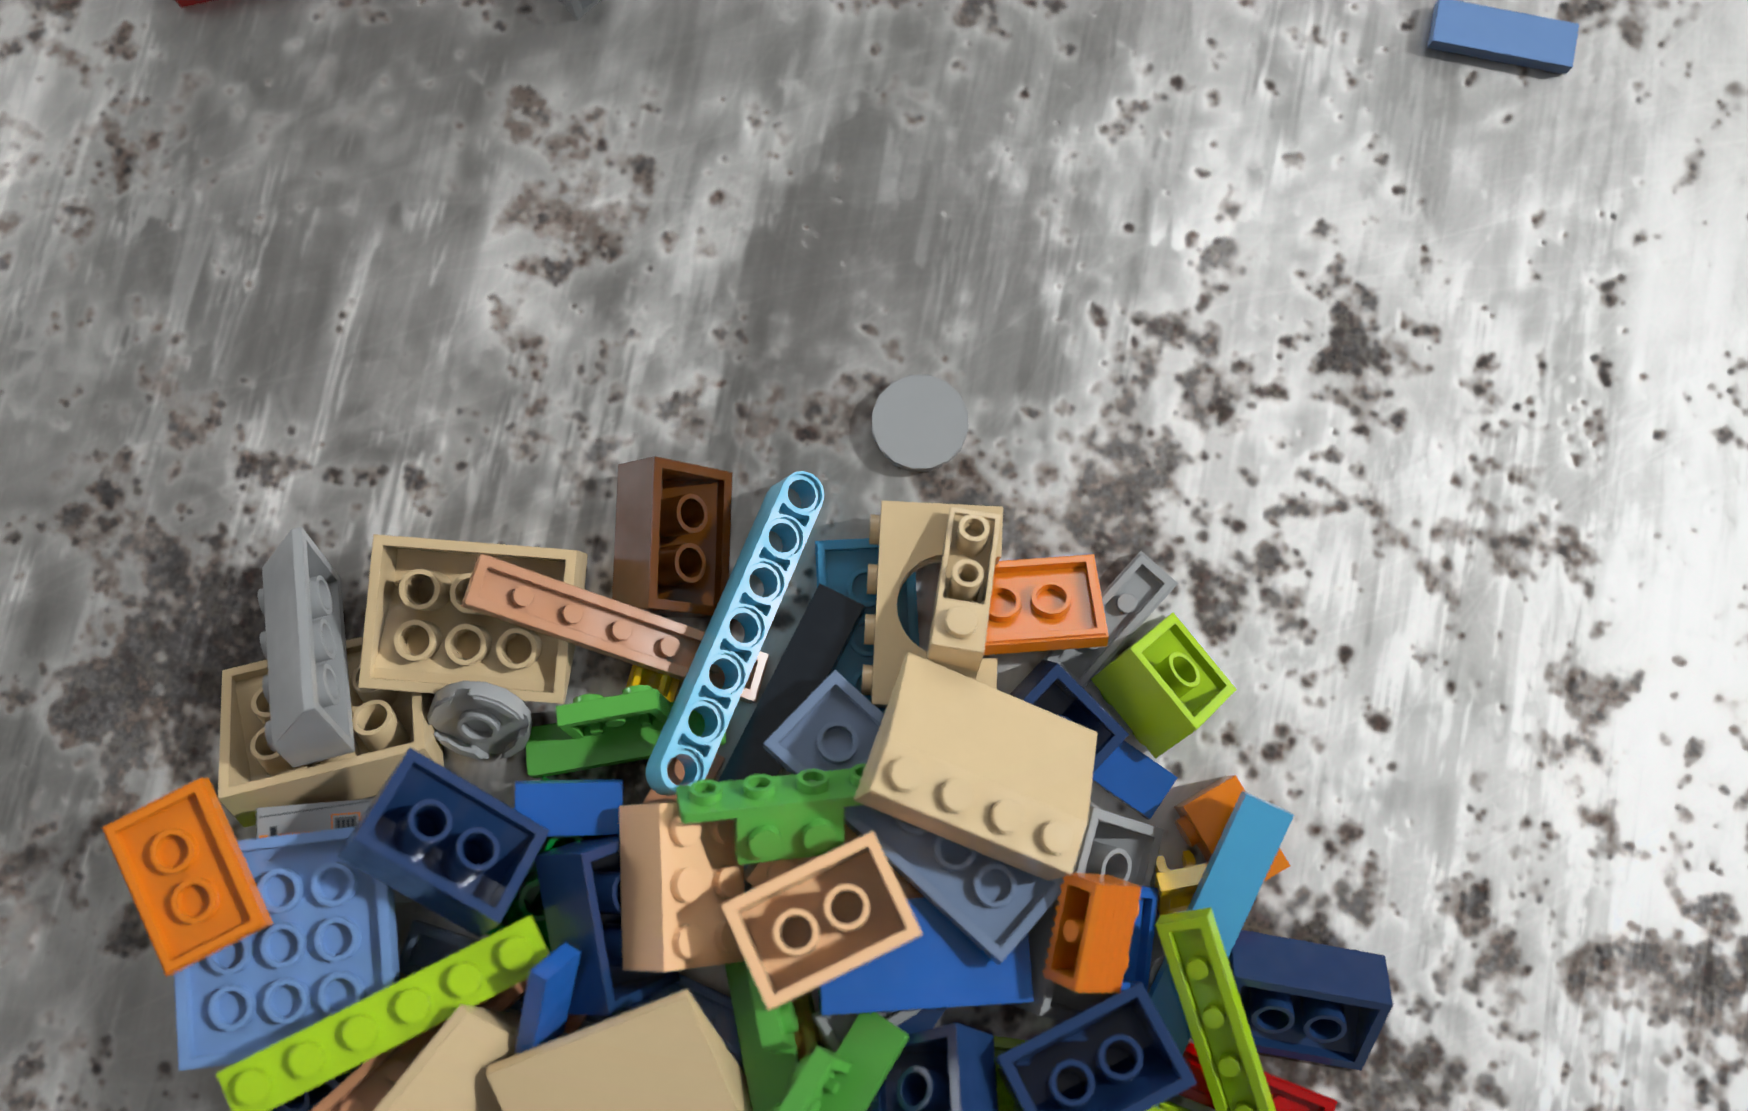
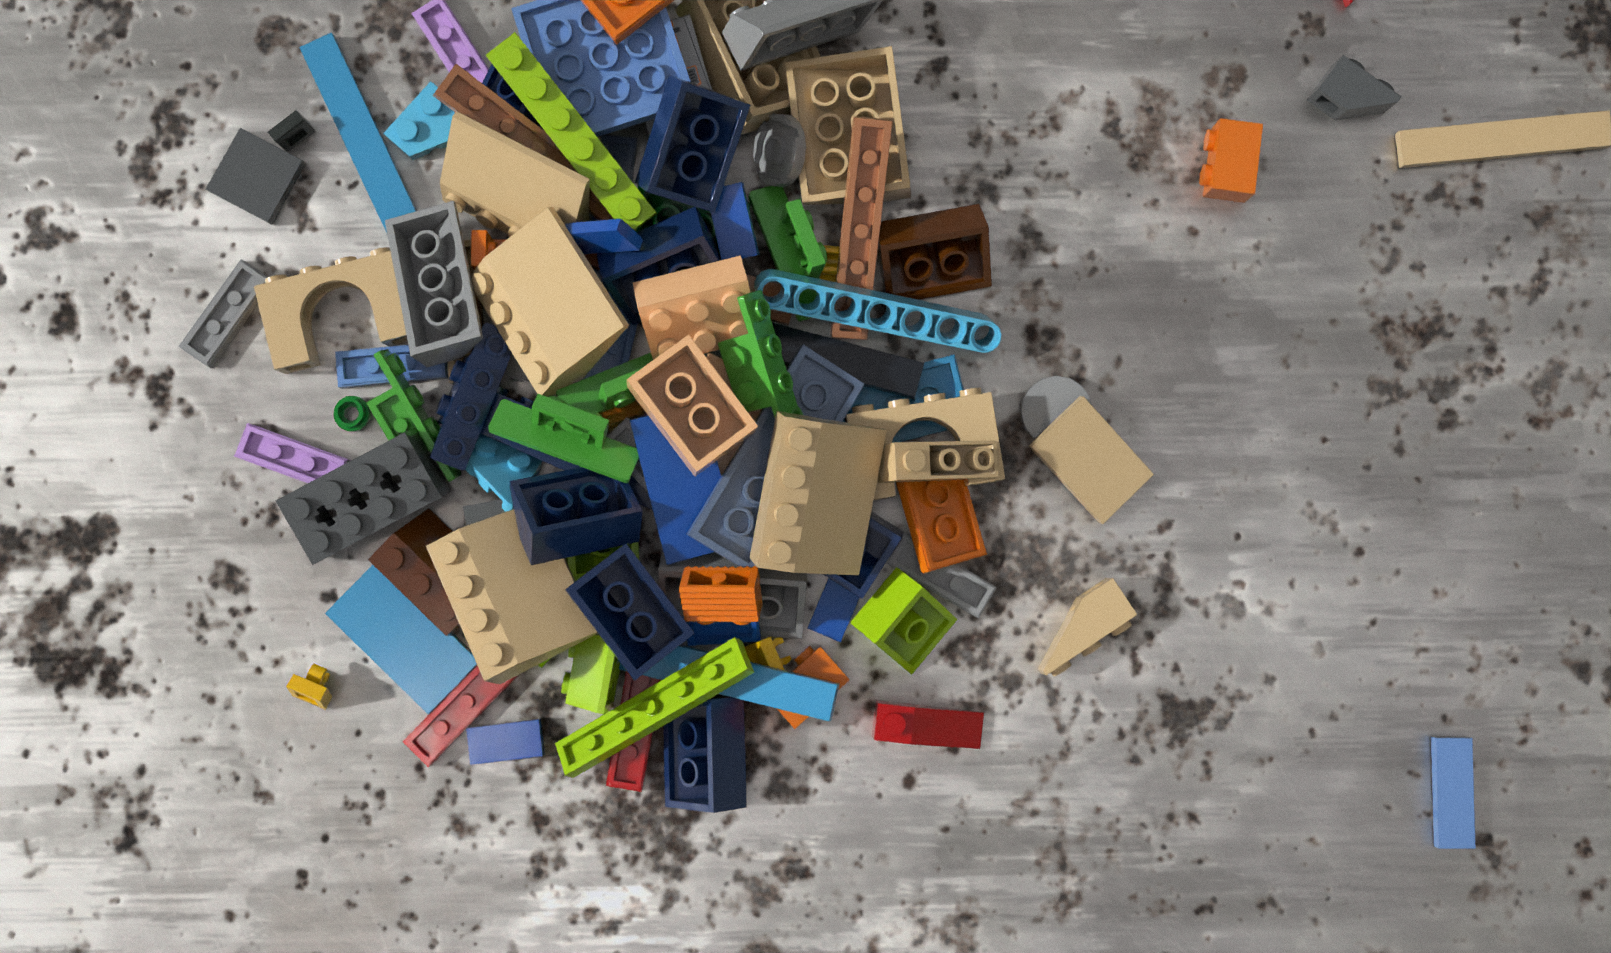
camera: 75 degrees right, 5 degrees up
none -> red slope [872,700,984,749]
none -> tan tile [1029,396,1154,524]
none -> tan slope [1038,578,1137,677]
none -> orange brick [1199,118,1263,203]

